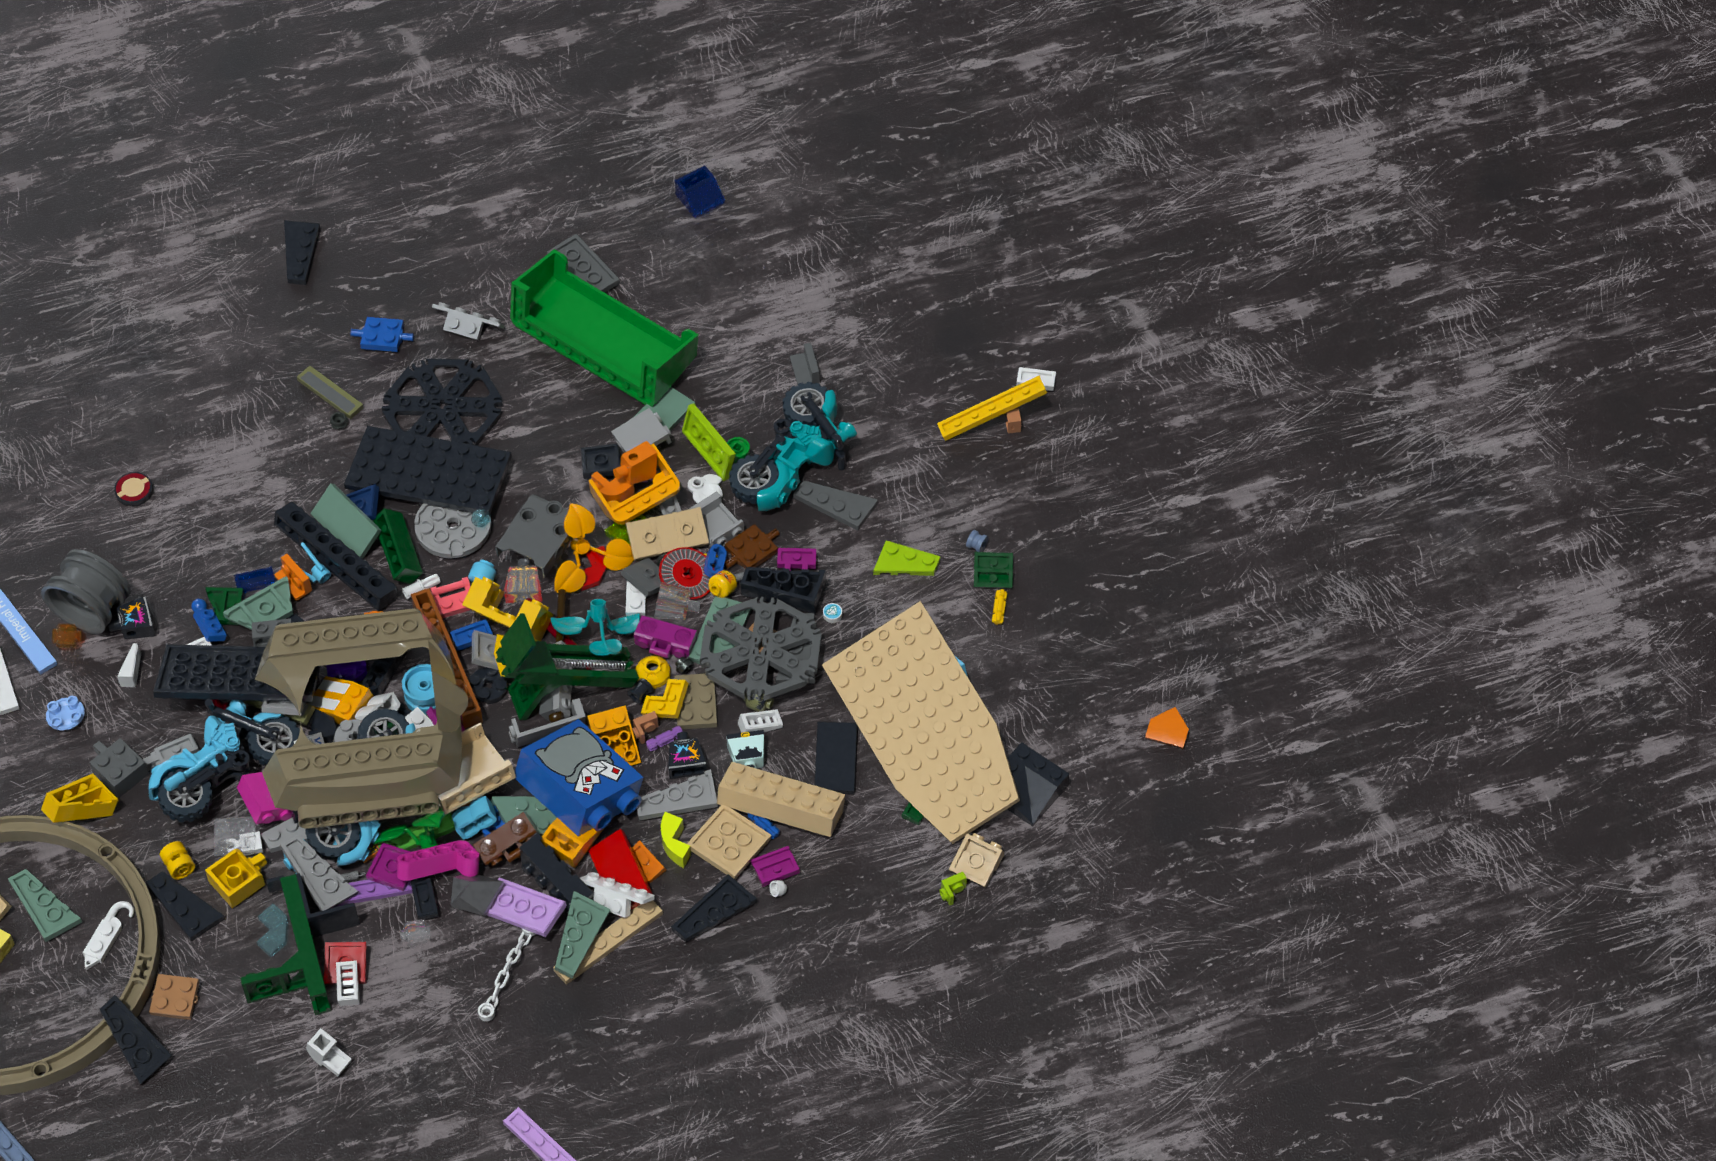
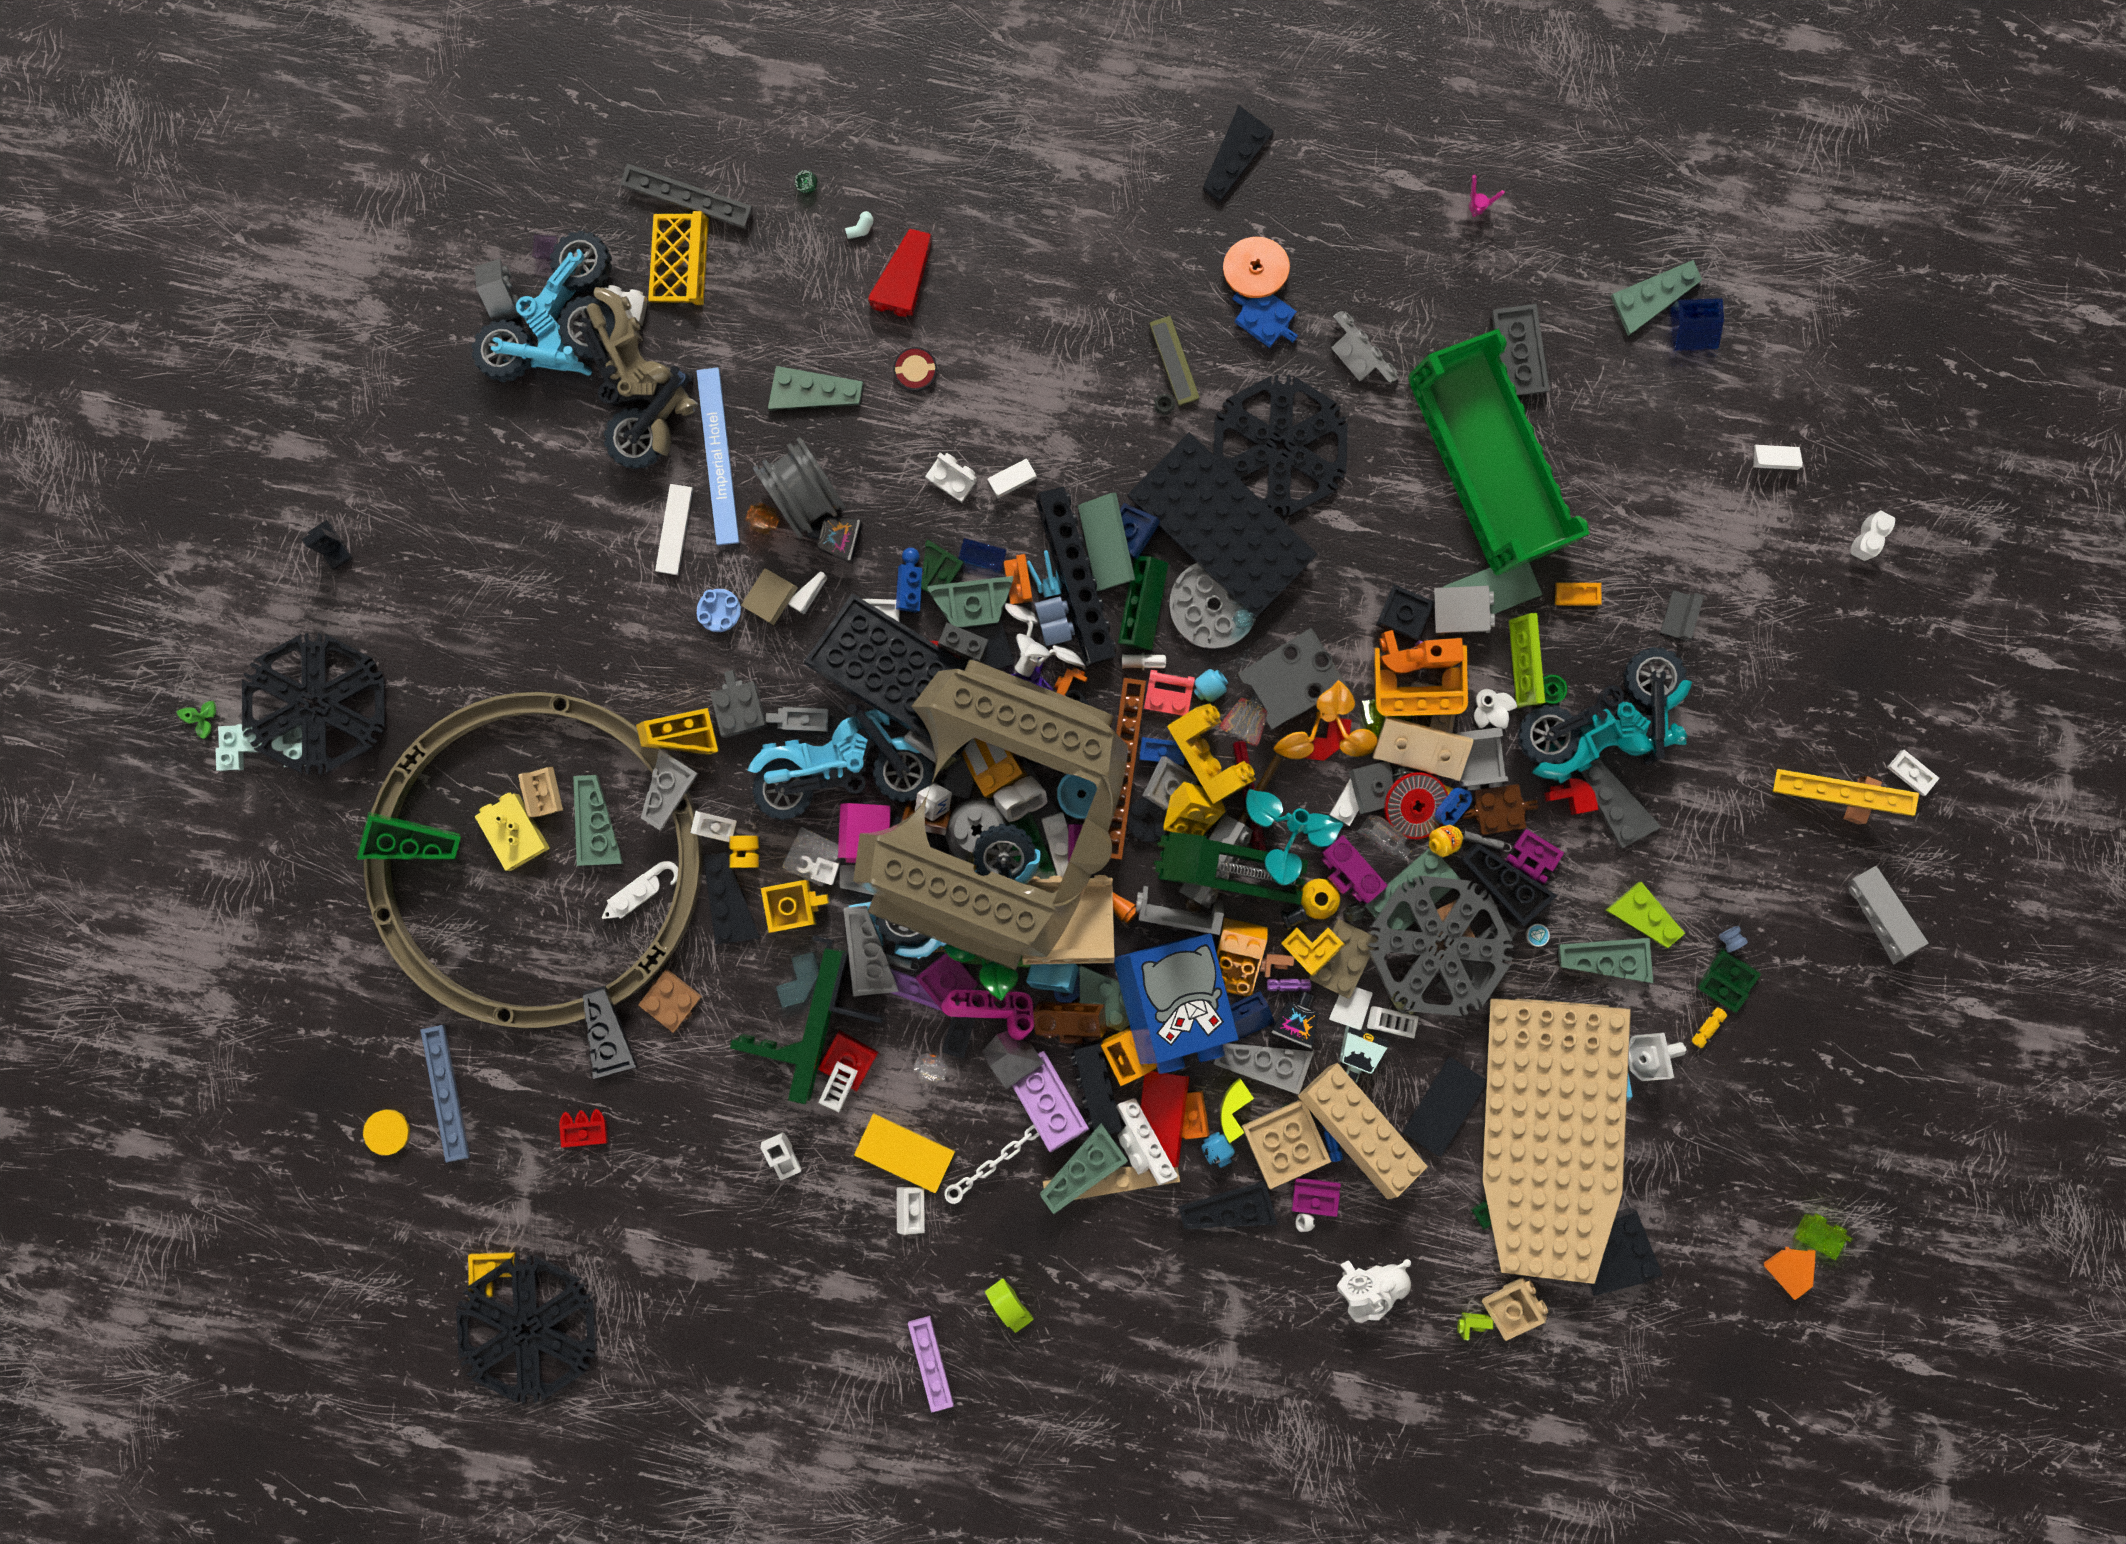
camera: 30 degrees right, 30 degrees up
none -> red plate [559,1109,608,1148]
none -> light grey wing [641,749,698,830]
none -> white plate [690,811,737,842]
none -> dark tan tile [741,568,798,625]
none -> sand green wing [768,366,864,411]
none -> light aqua arm [845,211,873,239]
none -> yellow tile [854,1113,955,1193]
none -> red slope [868,229,932,317]
none -> white slope [897,1187,925,1235]
none -> white bracket [925,453,977,503]
none -> lime brick [985,1278,1034,1333]
none -> white slope [988,459,1037,499]
none -> white plant [1004,603,1086,677]
none -> sand blue brick [1034,596,1075,648]
none -> orange cone [1113,892,1138,924]
none -> dark azure head [1201,1132,1235,1168]
none -> piece [1223,237,1290,298]
none -> dark blue panel [1230,991,1275,1041]
none -> white sticker [1329,987,1373,1030]
none -> white helmet [1337,1259,1411,1323]
none -> dark pink plant [1469,175,1505,217]
none -> red brick [1544,778,1599,815]
none -> light orange plate [1555,583,1602,606]
none -> sand green wing [1558,938,1653,983]
none -> sand green wing [1611,260,1702,336]
none -> white piece [1629,1033,1686,1081]
none -> white slope [1753,445,1802,470]
none -> clear neon green bracket [1793,1213,1853,1261]
none -> light grey wedge [1848,866,1928,965]
none -> white brick [1851,511,1895,561]

